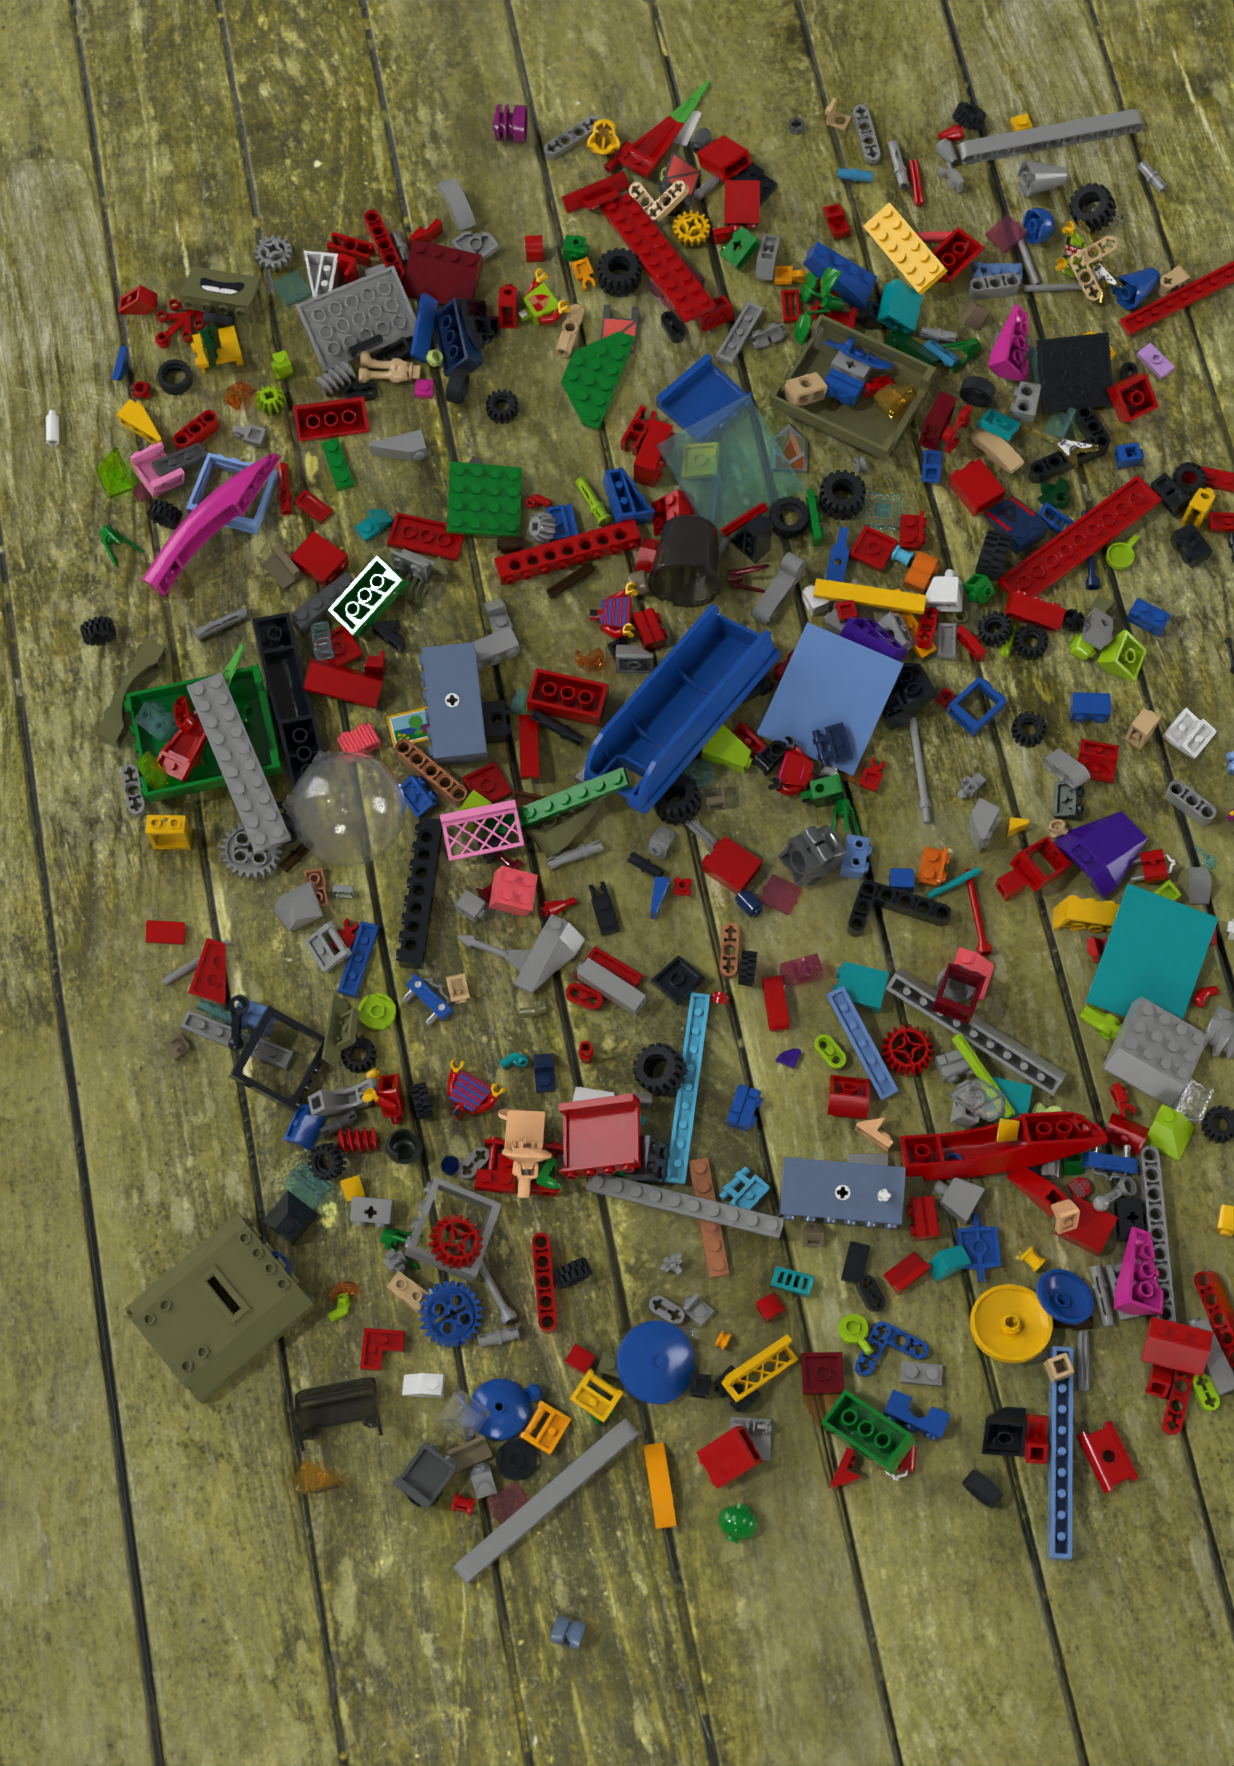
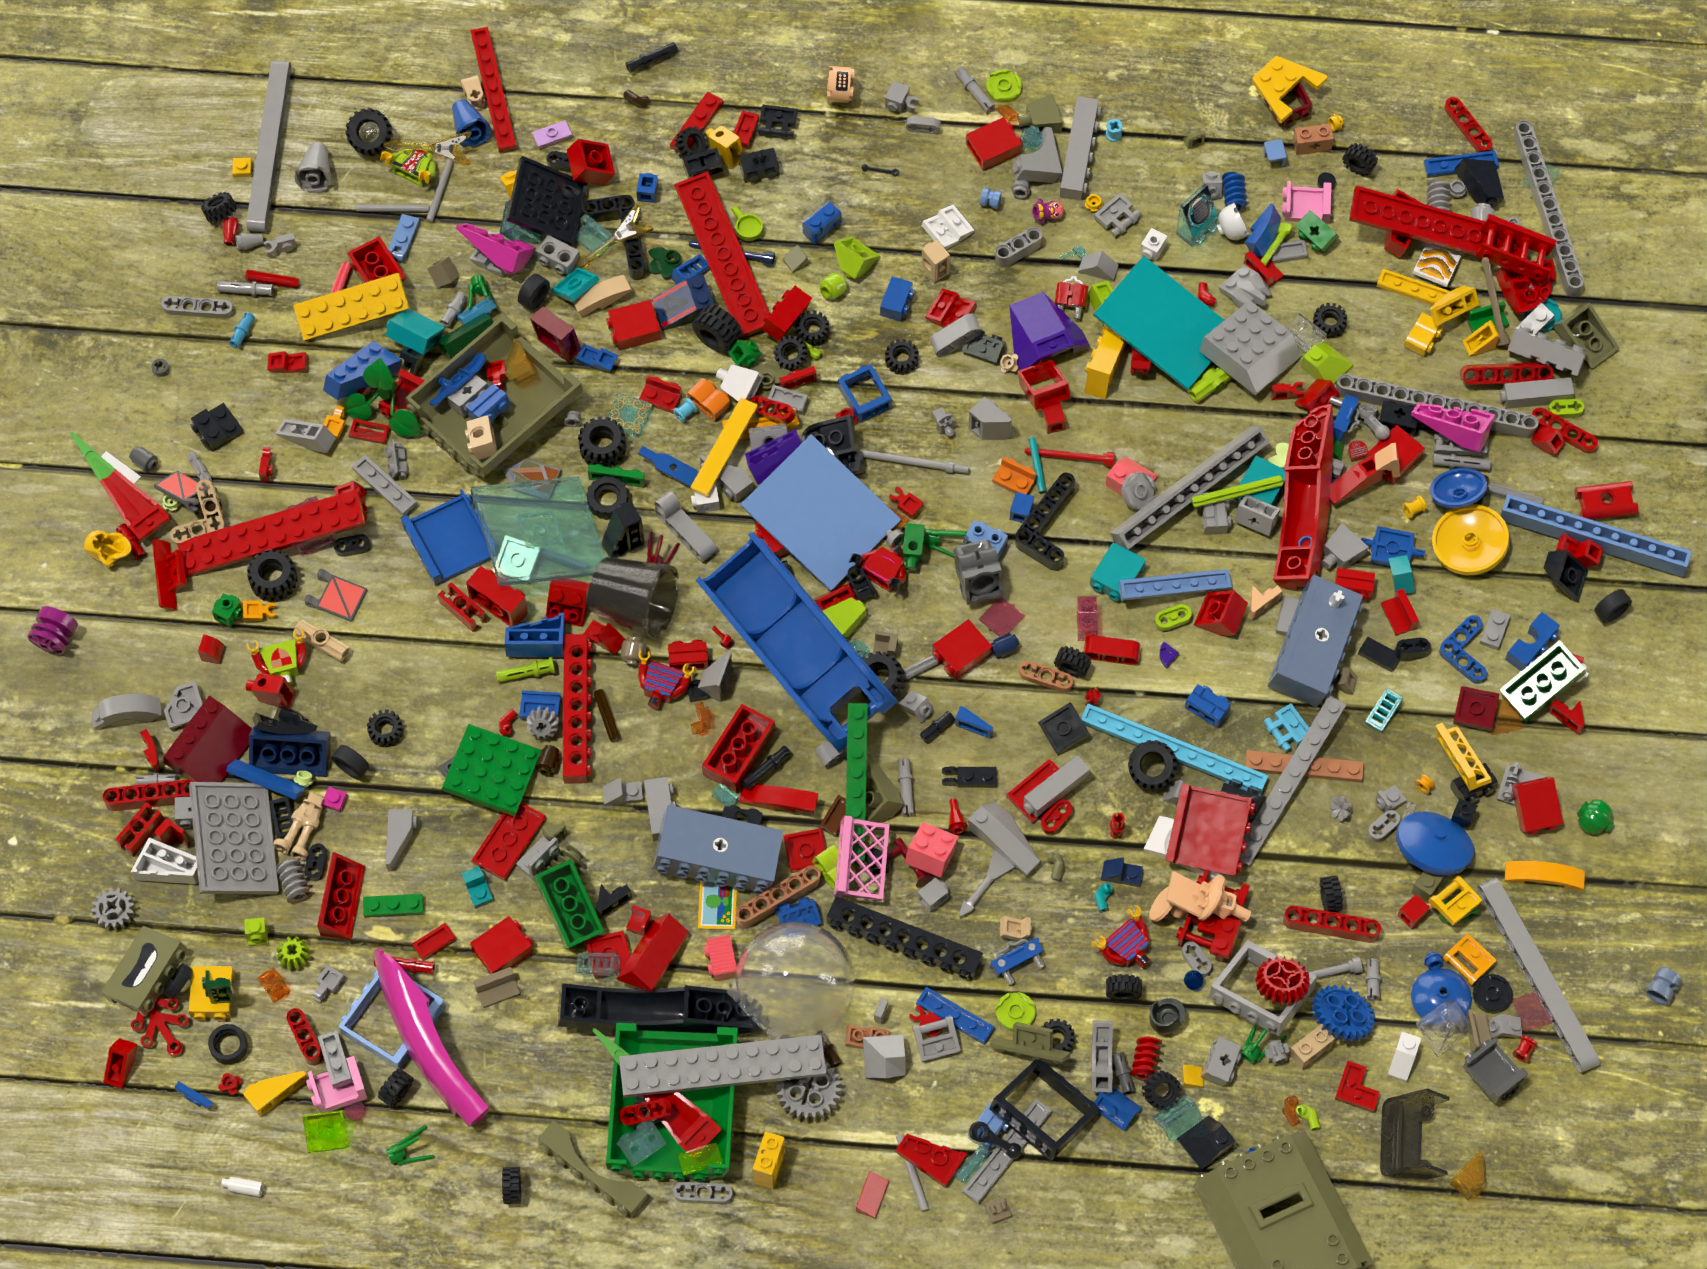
camera: 75 degrees left, 5 degrees down
light grey pin [193,607,249,641] -> none
clear light blue piece [272,270,312,307] -> none
dark grey arch [289,572,354,637] -> none
black tile [347,334,383,357] -> none
red torso [362,1068,405,1124] -> none
green plate [536,1157,561,1189] -> none
light grey beam [544,116,600,160] -> none
green plate [561,331,635,431] -> none
yellow gear [672,210,710,247] -> none
red plate [673,877,692,896] -> none
red brick [696,135,751,182] -> none
green brick [720,226,761,271] -> none
red axle [720,502,768,537] -> none
red brick [724,180,760,229] -> none
red brick [755,1293,786,1323] -> none
dark blue plate [812,722,853,768] -> none
tan bracket [825,97,851,131] -> none
red plate [835,600,858,623] -> none
lime piece [838,1314,873,1355] -> none
red plate [848,525,898,572] -> none
red gear [881,1024,935,1077] -> none
dark red window [932,963,986,1024] -> none
red plant [942,404,973,454] -> none
clear slope [948,1077,1005,1122] -> none
light grey beam [968,273,1021,300] -> none
clear pink piece [985,215,1027,253] -> none
yellow slope [996,1118,1020,1142] -> none
yellow slope [1007,817,1029,837] -> none
blue cylinder [1023,208,1056,244] -> none
tan brick [1044,1352,1074,1383] -> none
black gear [1062,609,1084,632] -> none
tan beam [1069,236,1118,302] -> none
light grey brick [1082,607,1114,650] -> none
light grey pin [1137,160,1168,193] -> none
red slope [1141,1317,1214,1376] -> none
none -> dark brown arm [623,90,650,108]

